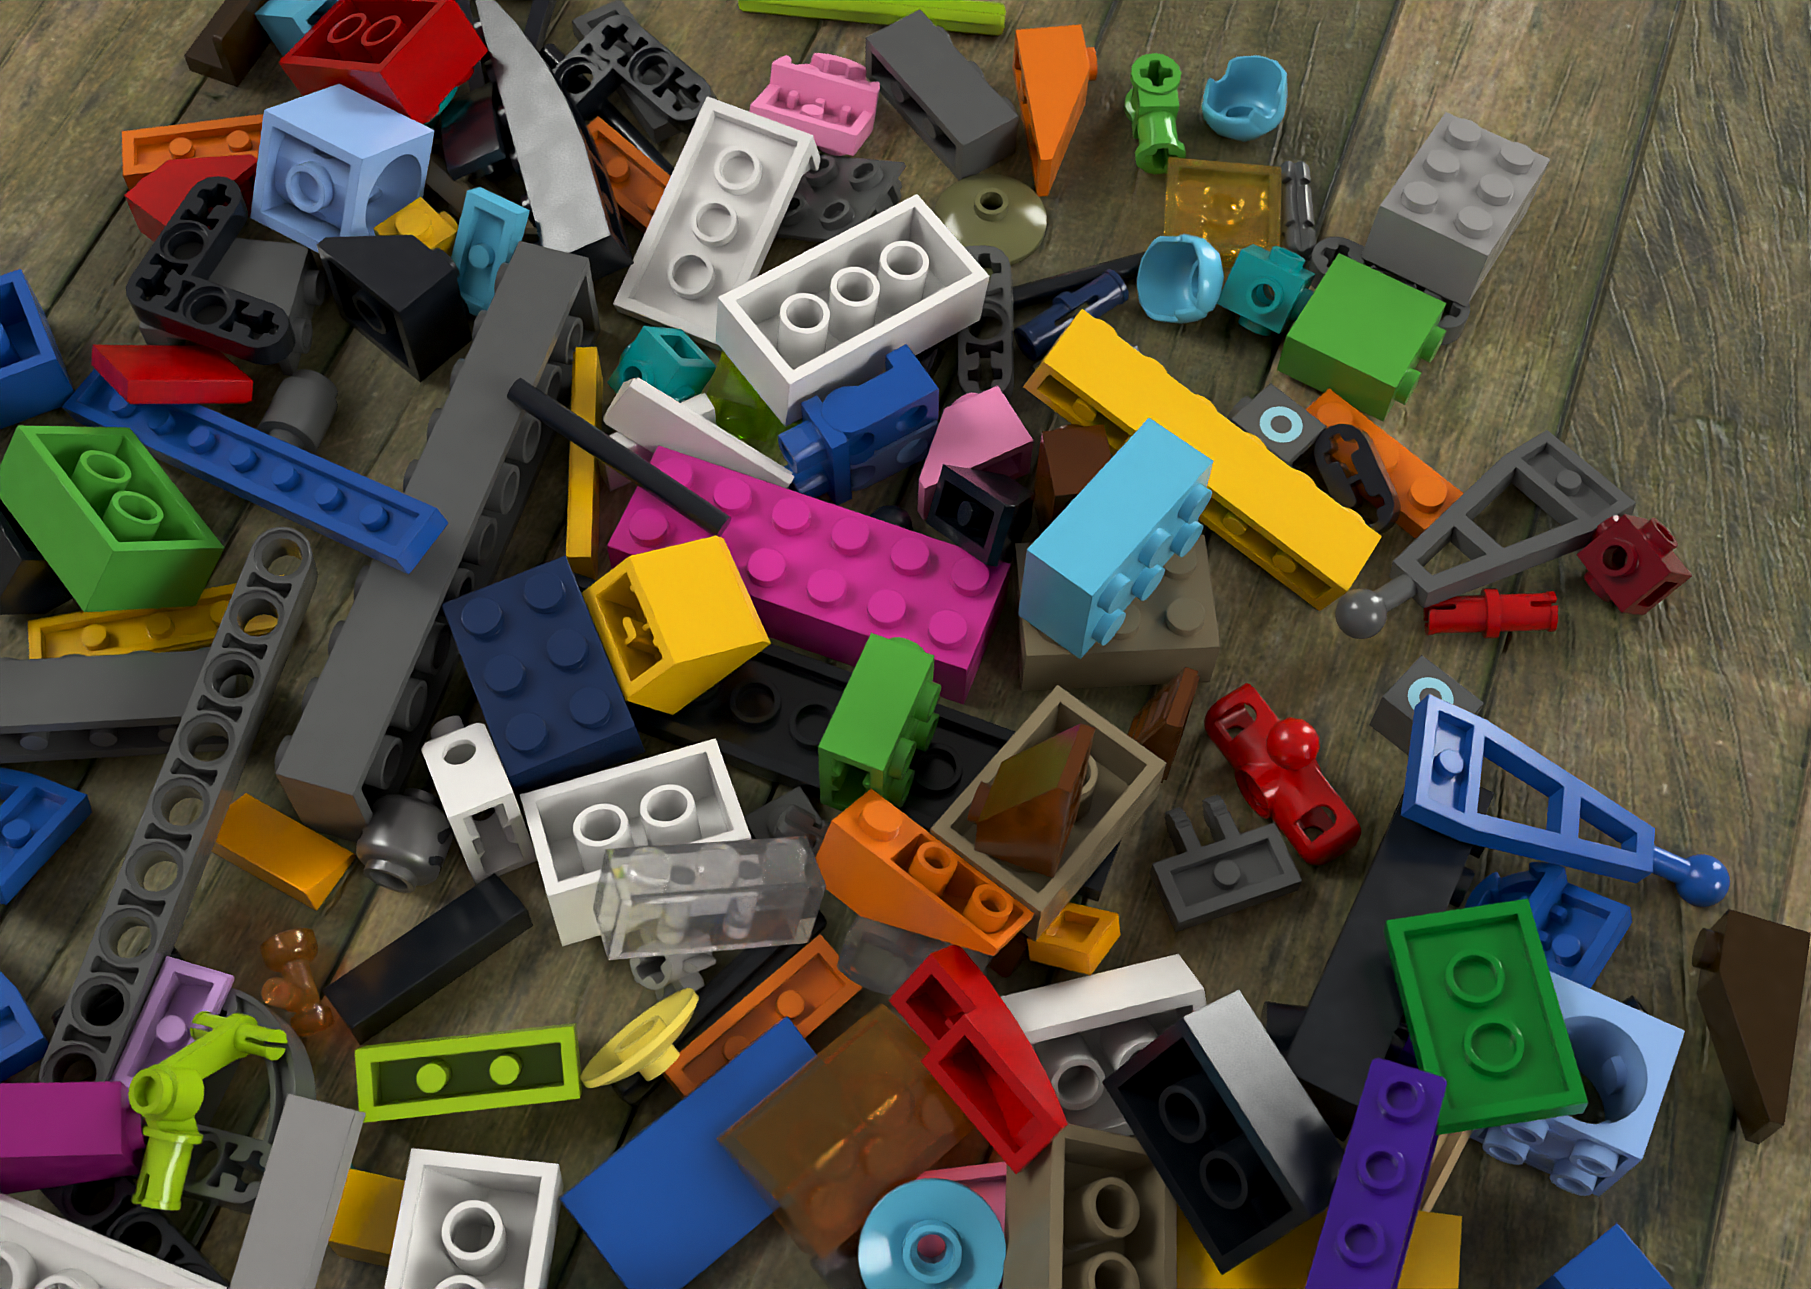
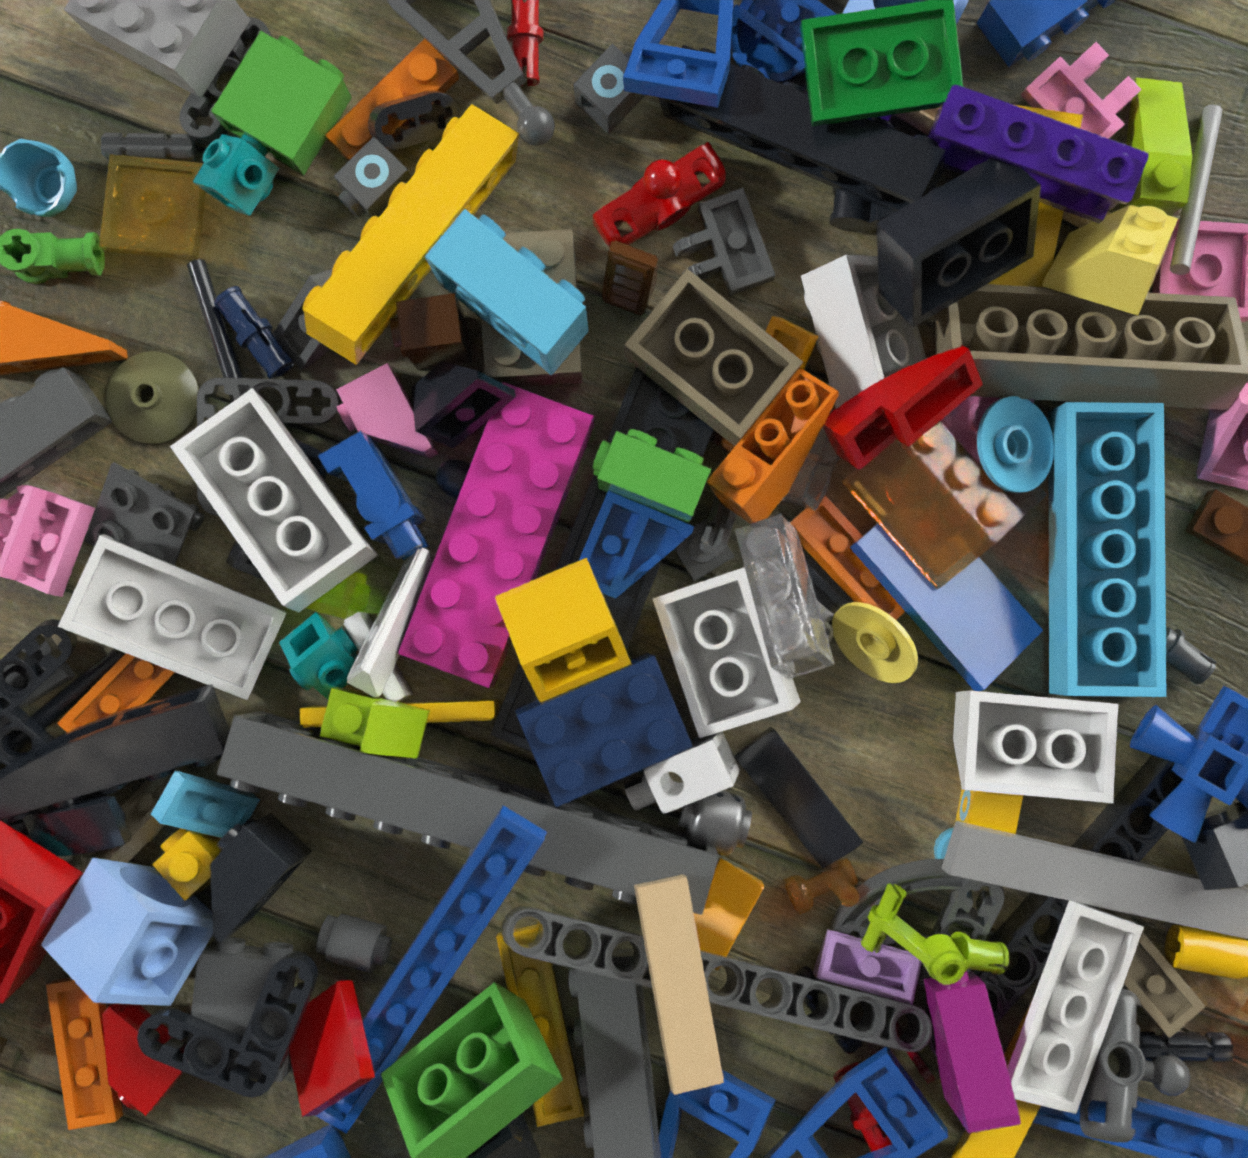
camera: 85 degrees left, 25 degrees up
lime brick [355,1023,583,1123] -> none
black bar [507,378,731,537] -> none
reddish brown slope [967,723,1095,879] -> none
medium azure hair [1137,234,1225,324] -> none
none -> lime slope [320,687,430,759]
none -> blue wing [579,491,694,599]
none -> tan tile [634,875,724,1095]

